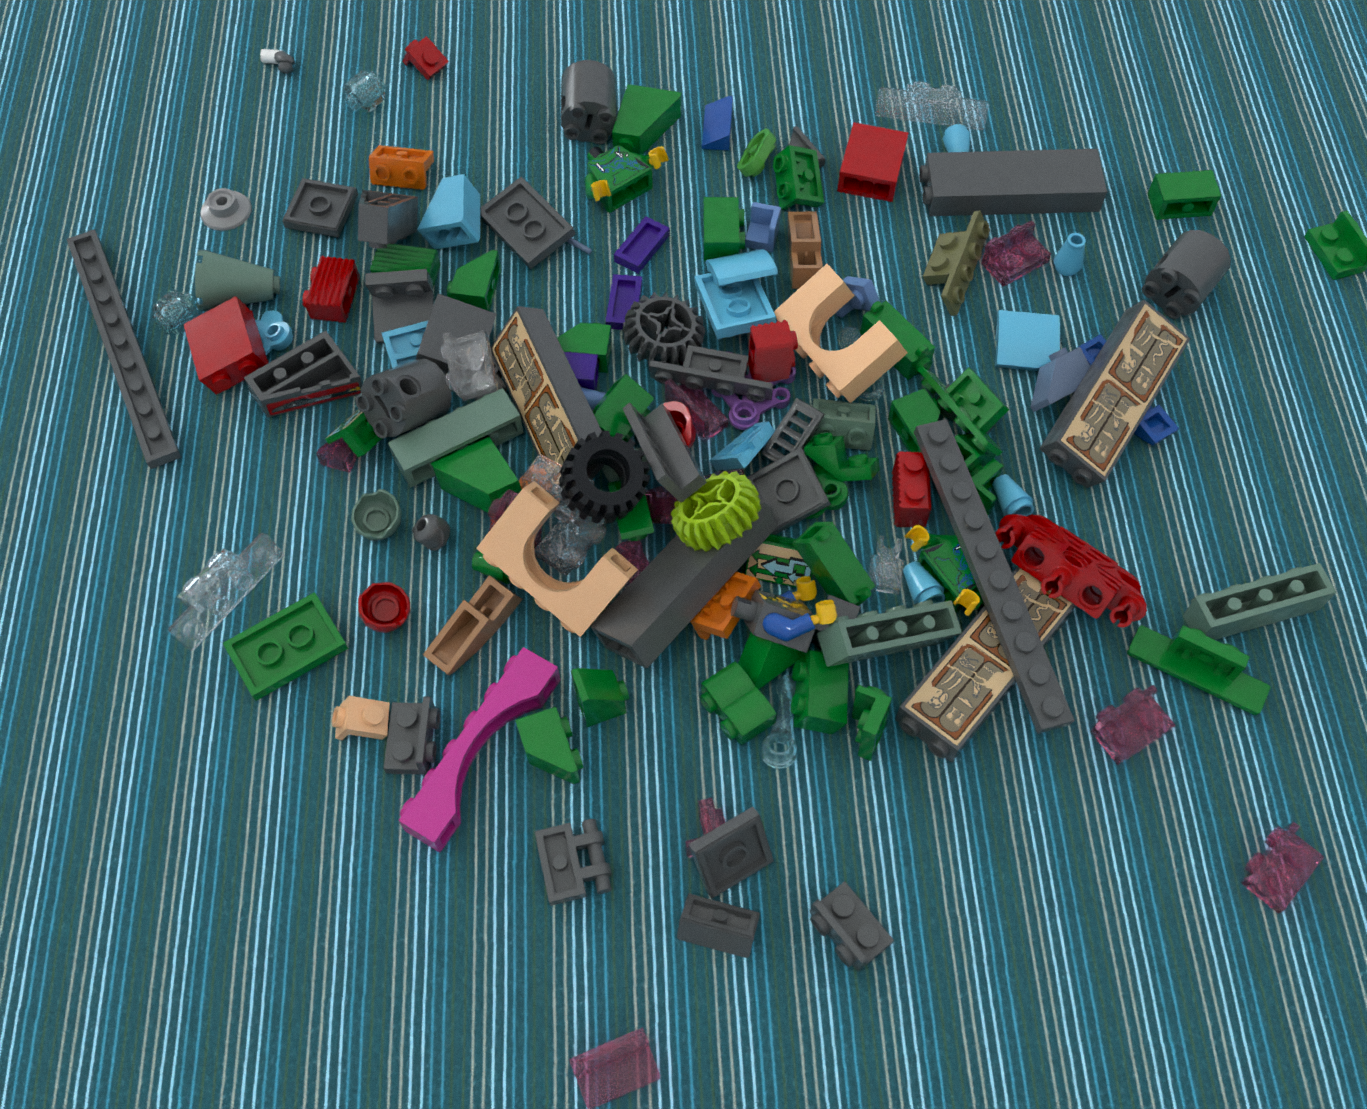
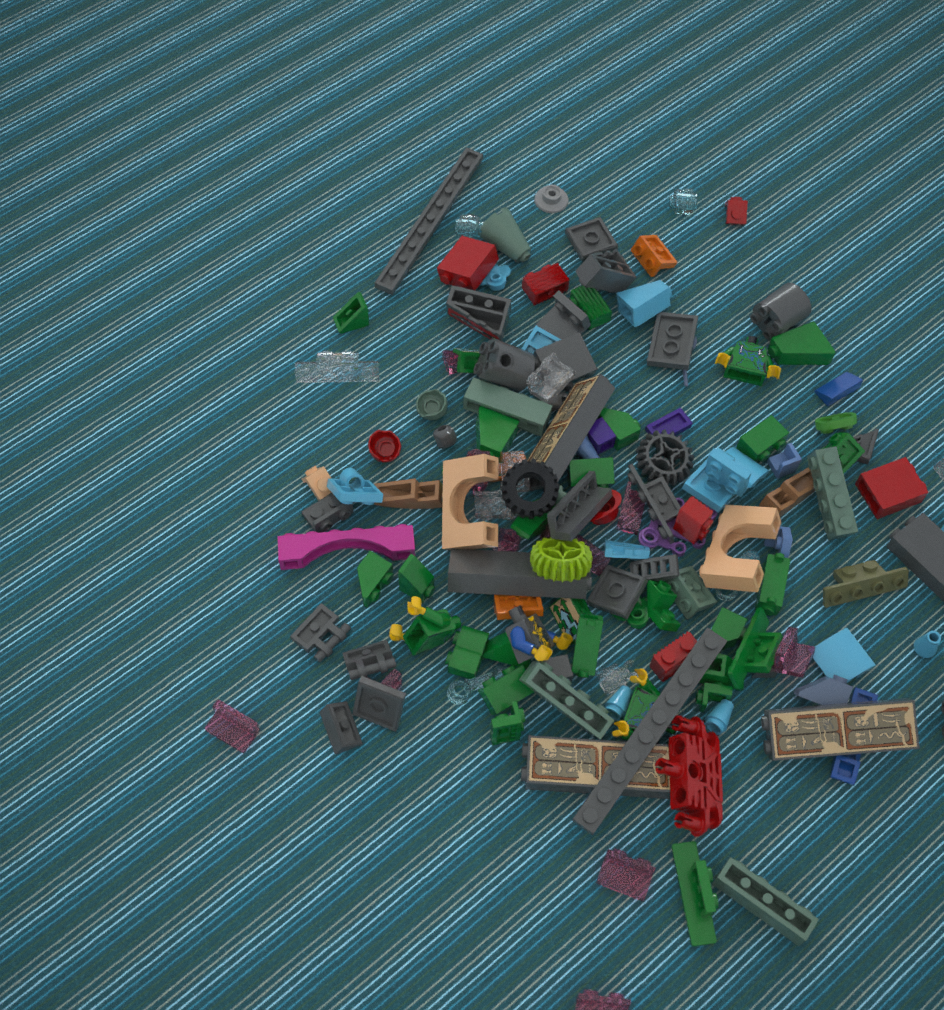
camera: 50 degrees right, 0 degrees up
green plate [223,592,349,701] -> none
dark grey arm [260,49,295,74] -> none
green slope [447,250,501,311] -> none
dark purple tile [614,216,670,274] -> none
dark grey bracket [810,881,894,972] -> none
clear pink bracket [981,220,1051,287] -> none
none -> medium azure plate [327,468,384,505]
none -> green slope [333,292,369,334]
none -> dark grey plate [342,640,397,680]
none -> green torso [389,596,461,656]
none -> medium azure plate [705,448,751,497]
none -> clear pink panel [775,627,815,678]
none -> sand green brick [807,446,858,541]

